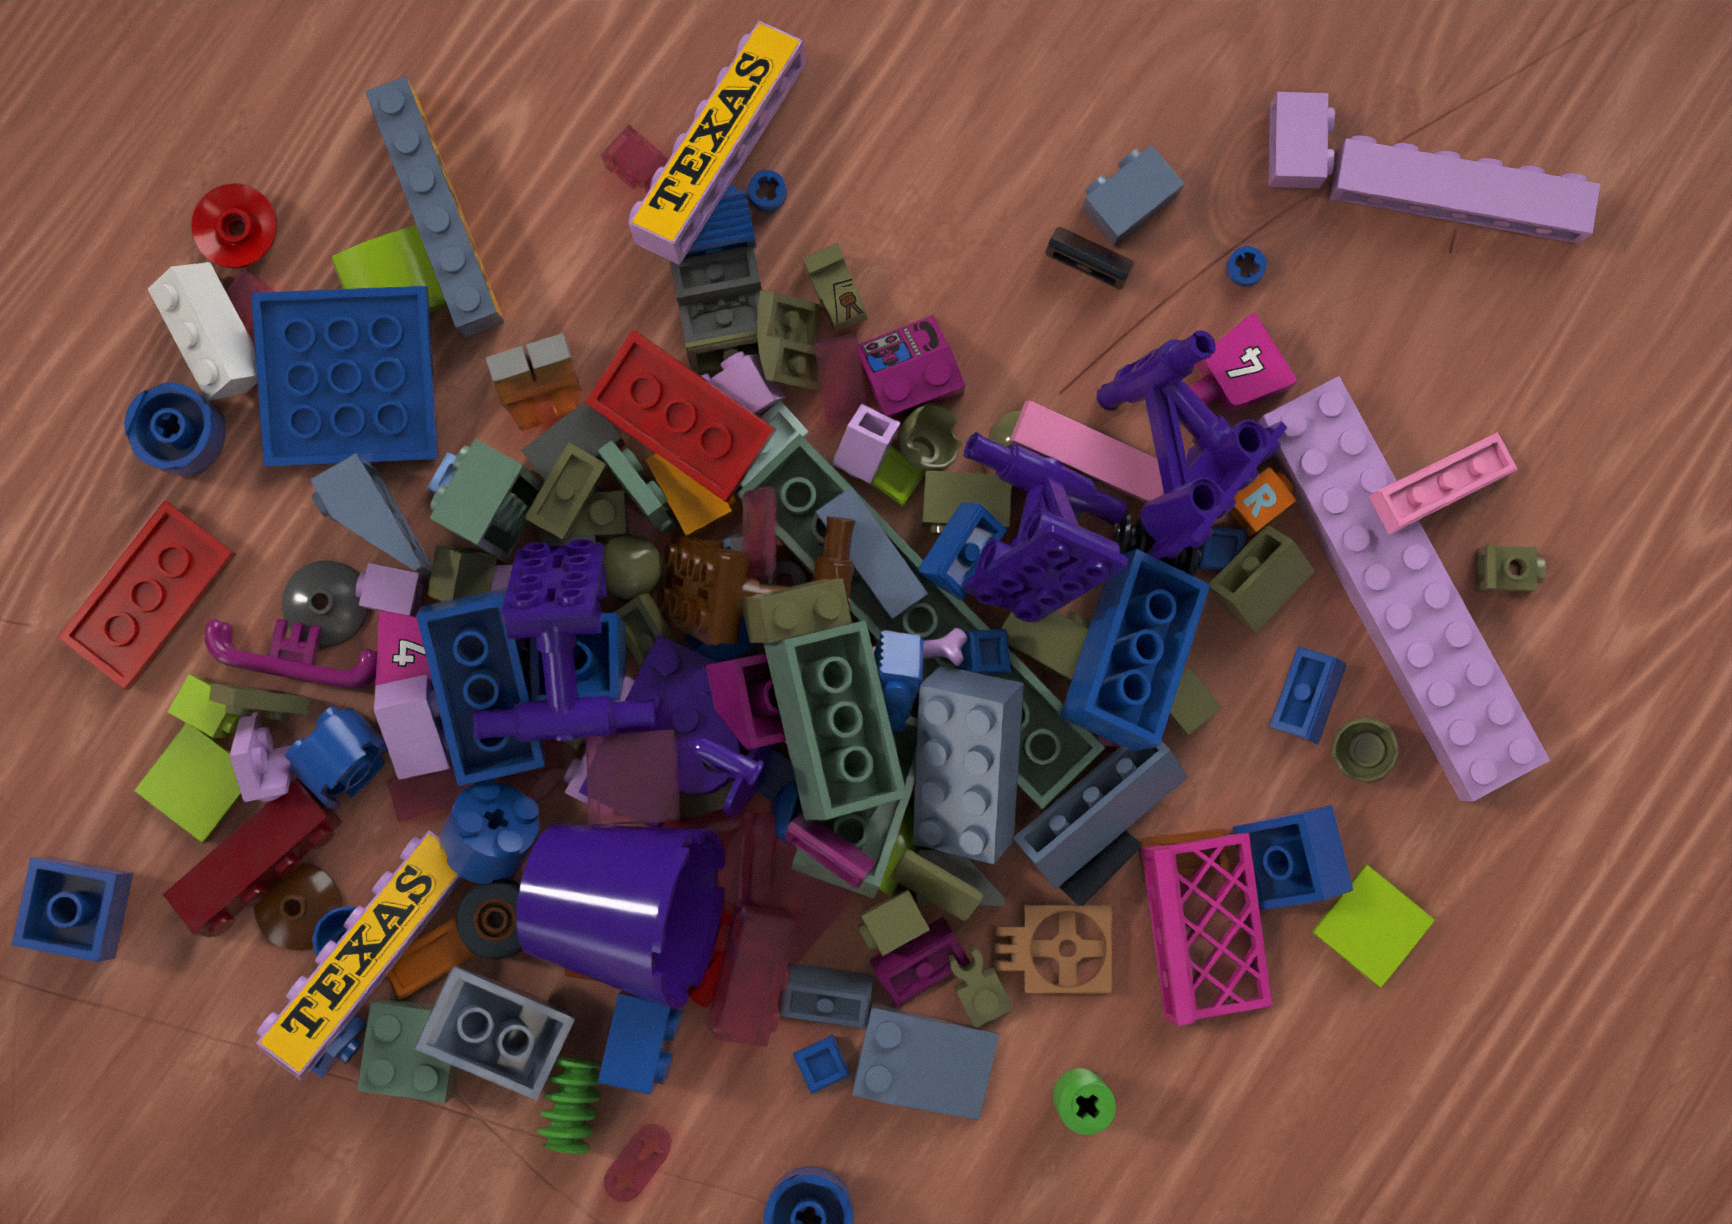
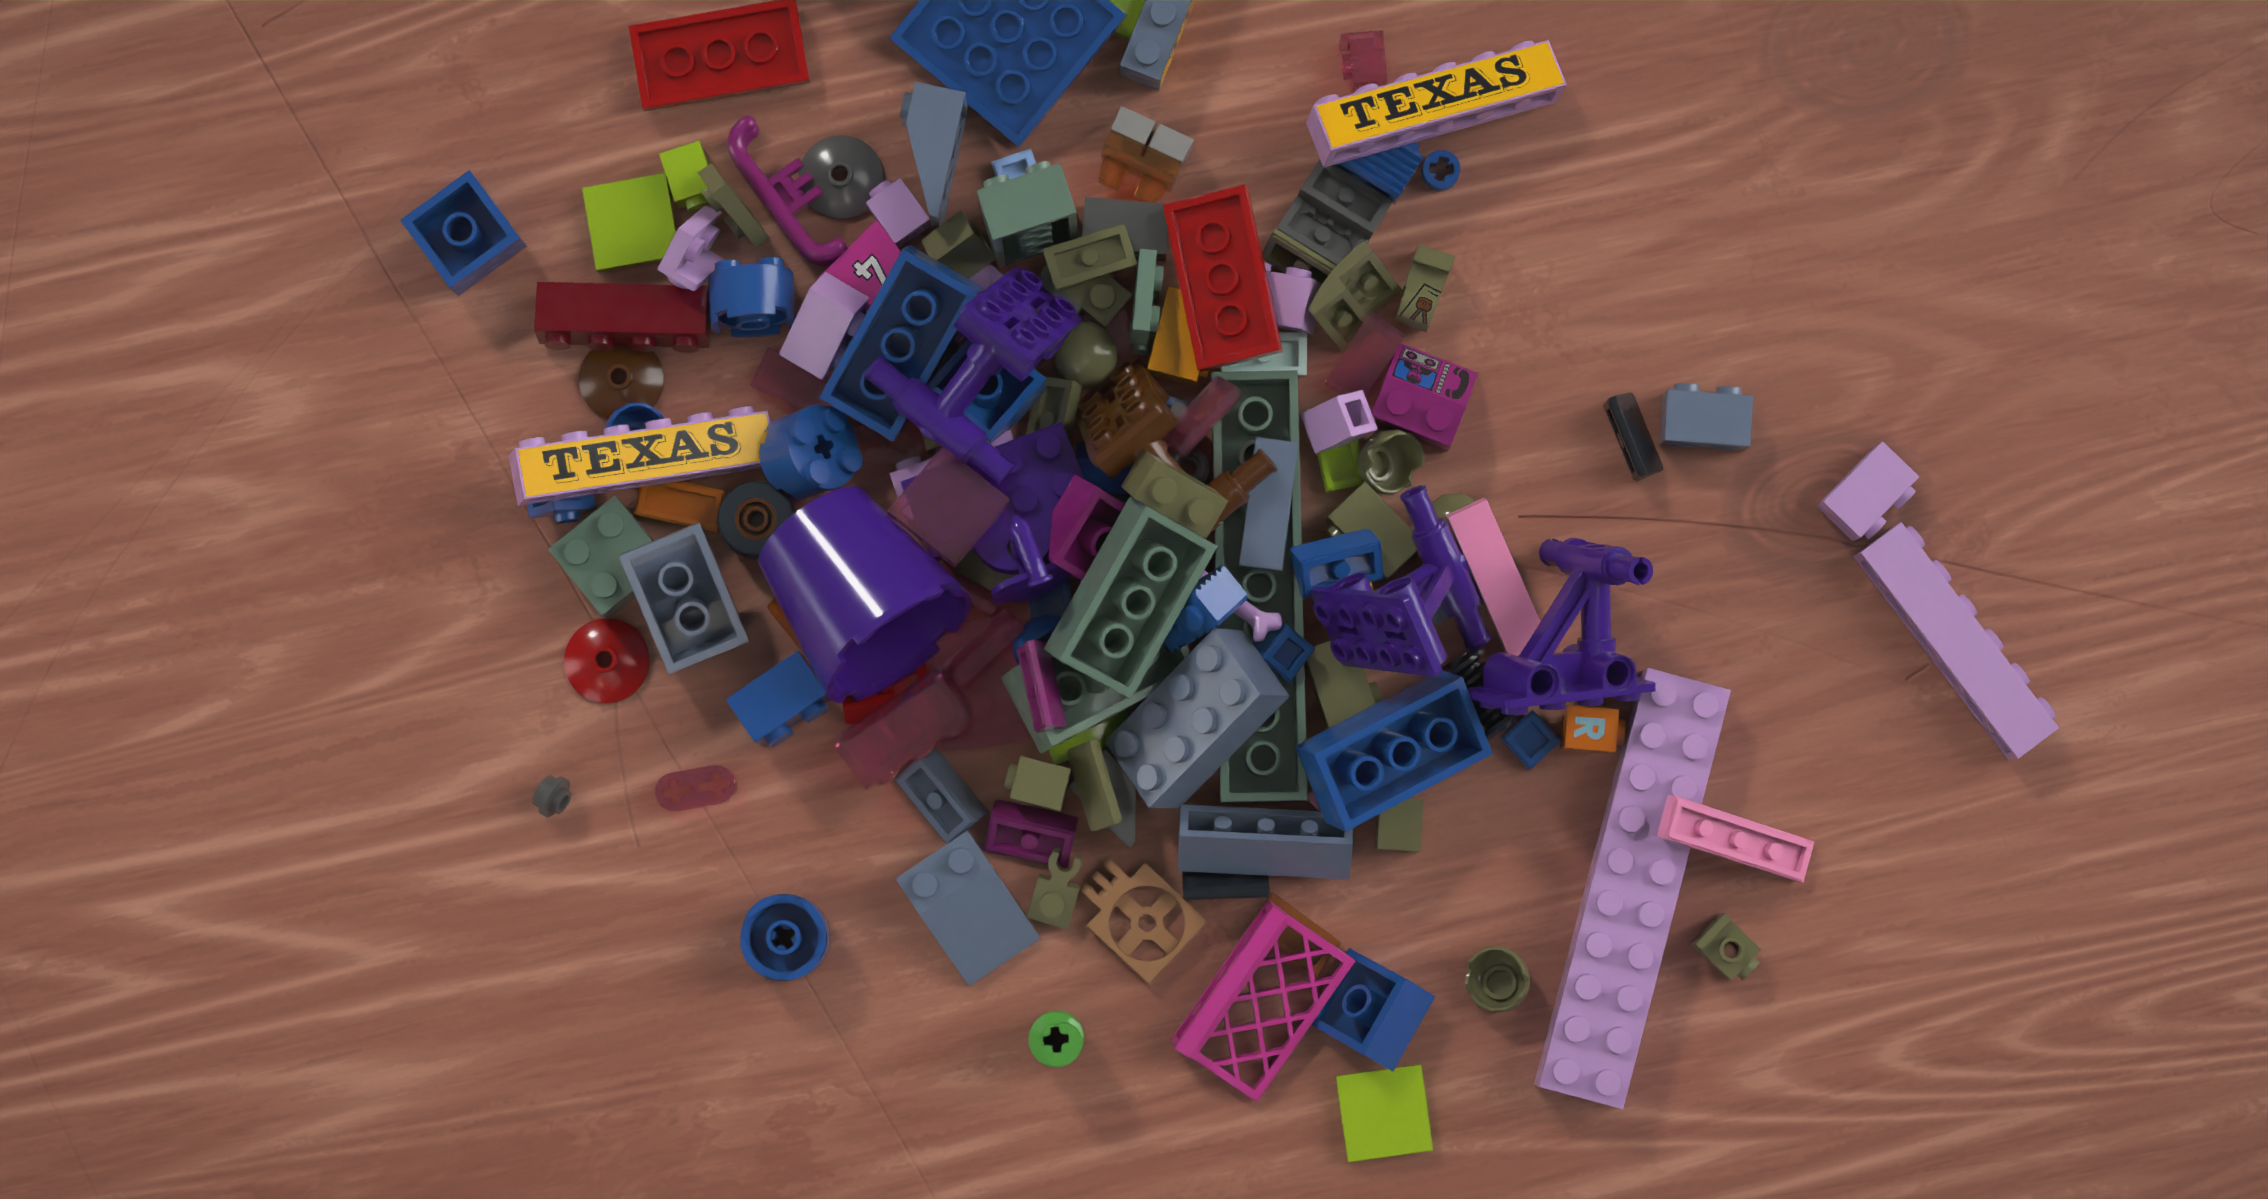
camera: 40 degrees right, 0 degrees up
bright green piece [536,1056,602,1154] -> none
blue tile [793,1034,851,1094] -> none
dark pink torso [1189,312,1298,413] -> none
olive brick [1209,524,1315,633] -> none
blue bush [1226,246,1267,287] -> none
blue slope [1269,646,1346,744] -> none
none -> red dish [564,618,650,703]

